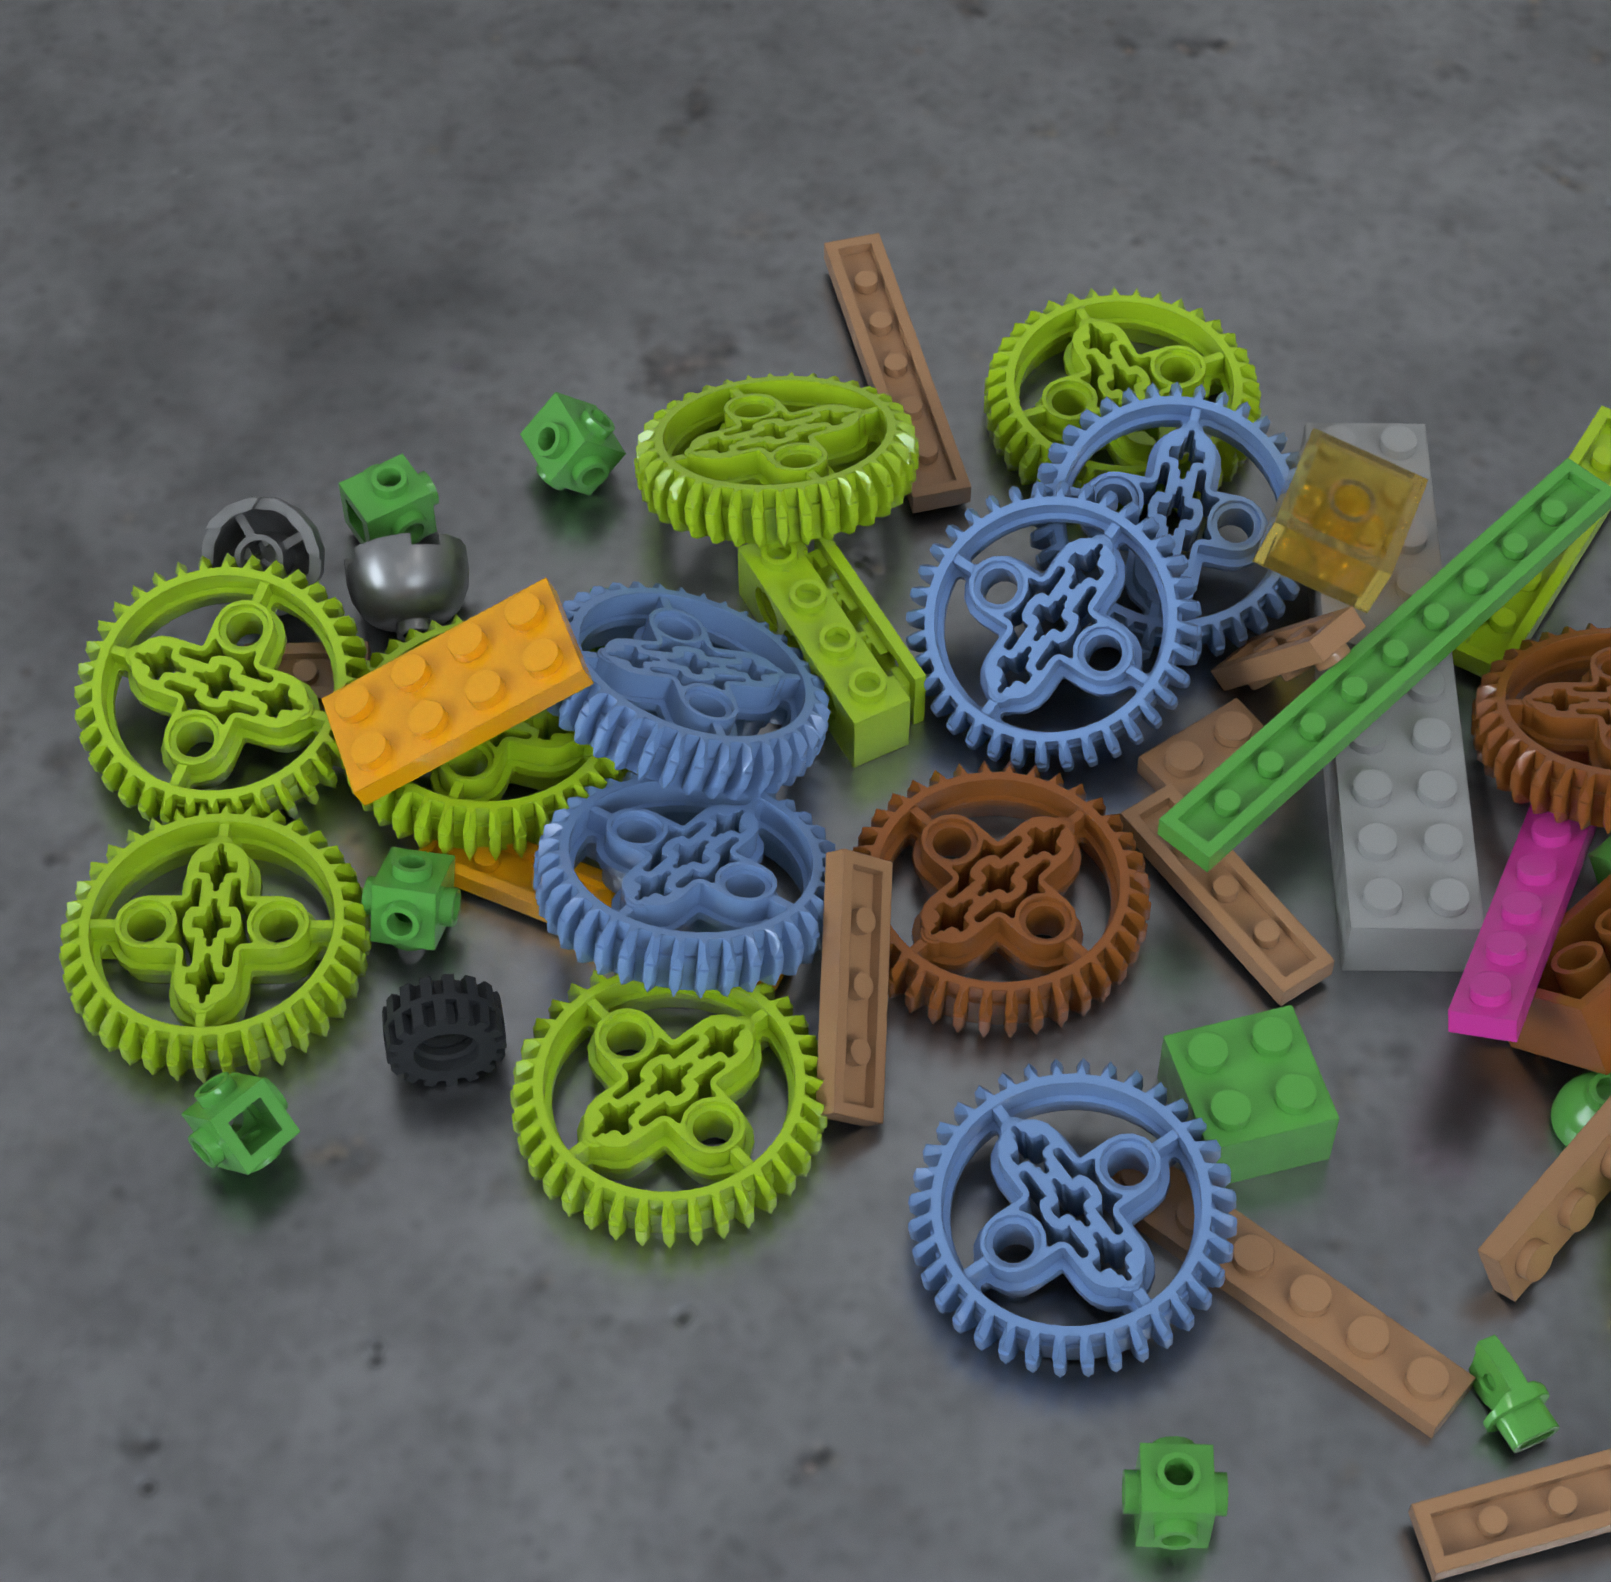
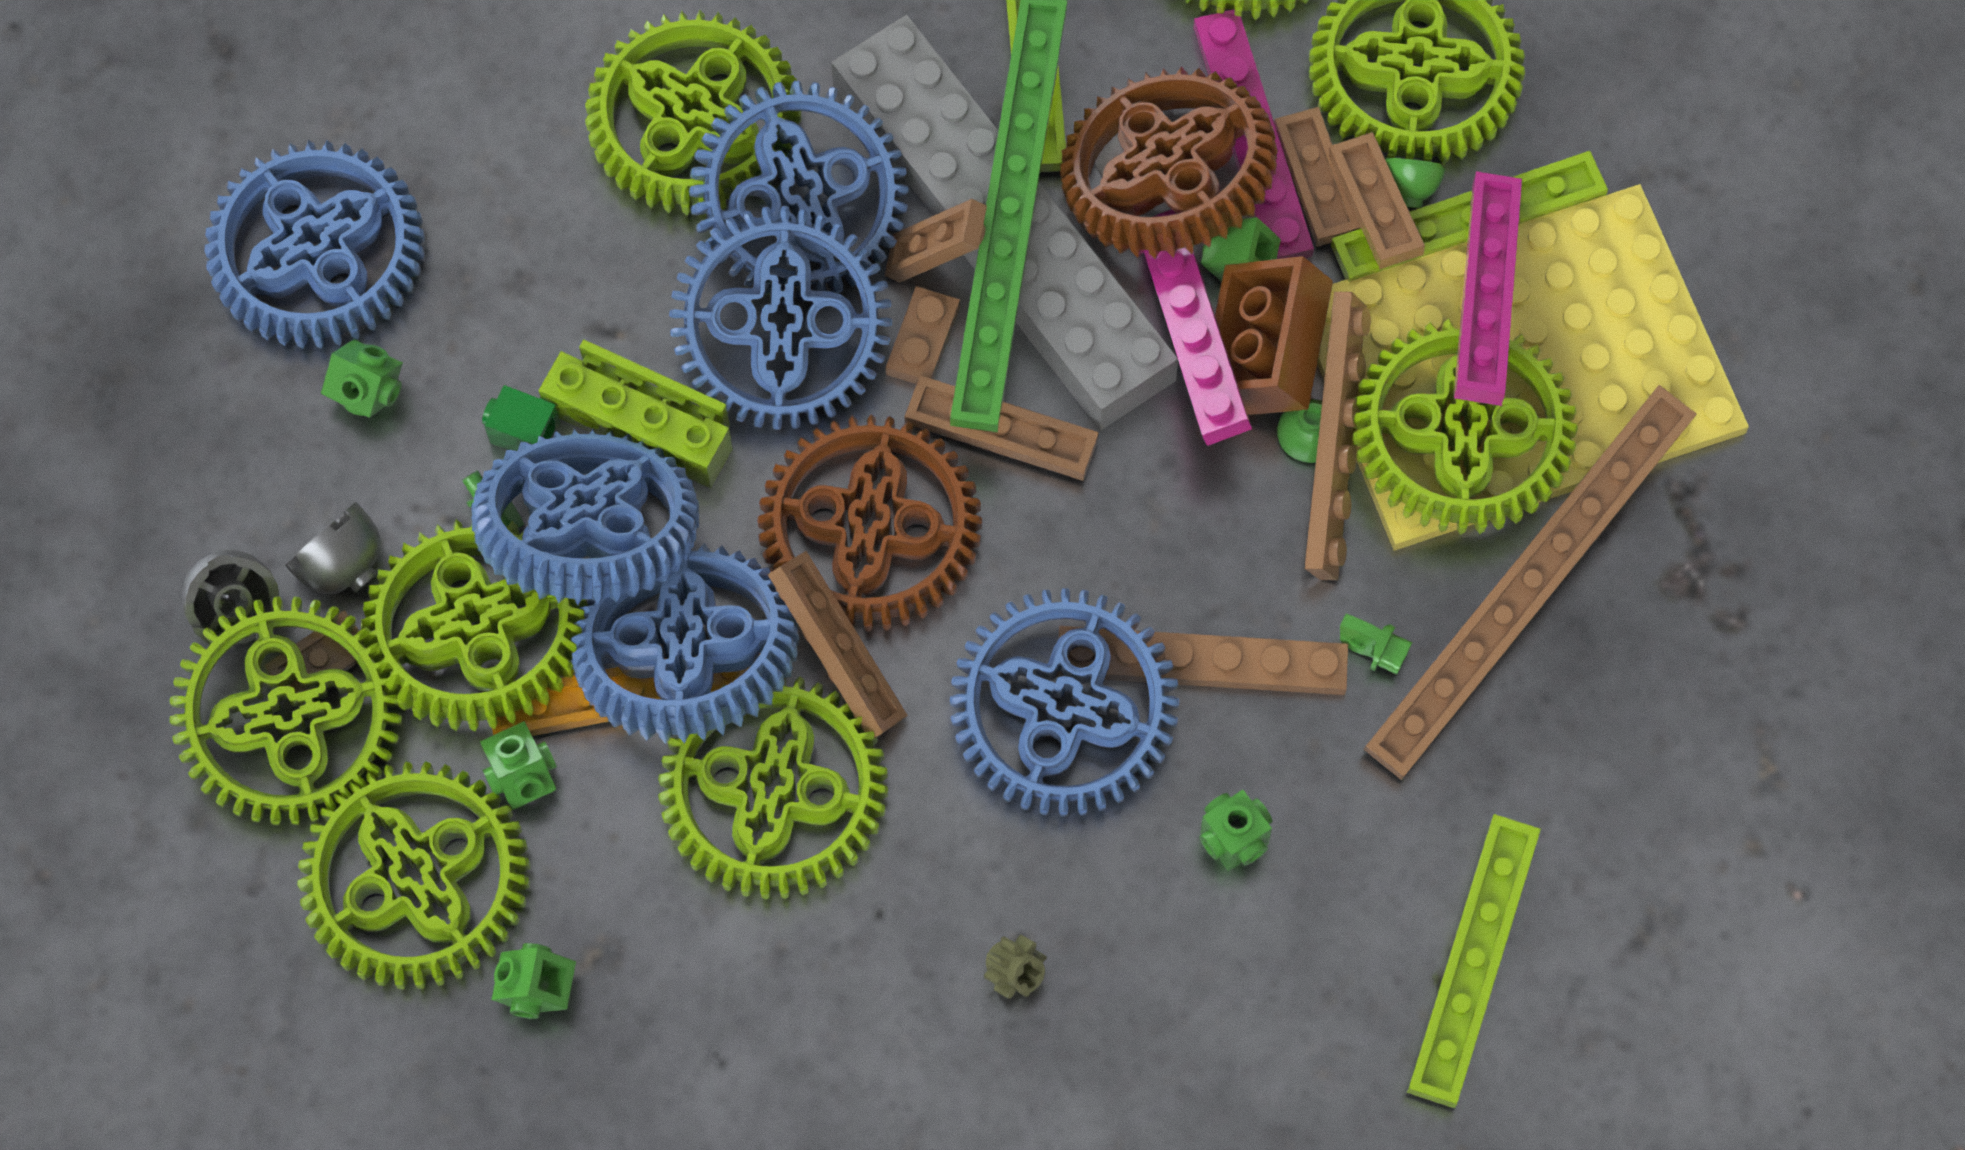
camera: 35 degrees left, 15 degrees up
light orange plate [321,577,594,806] -> none
bright green brick [338,453,439,545] -> none
black tyre [382,974,507,1086] -> none
lime gear [634,372,919,548] -> none
medium nougat plate [824,233,971,513] -> none
bright green brick [1157,1005,1340,1184] -> none
clear yellow brick [1252,428,1429,613] -> none
none -> medium blue gear [204,140,425,349]
none -> green brick [482,385,561,451]
none -> olive gear [984,934,1047,999]

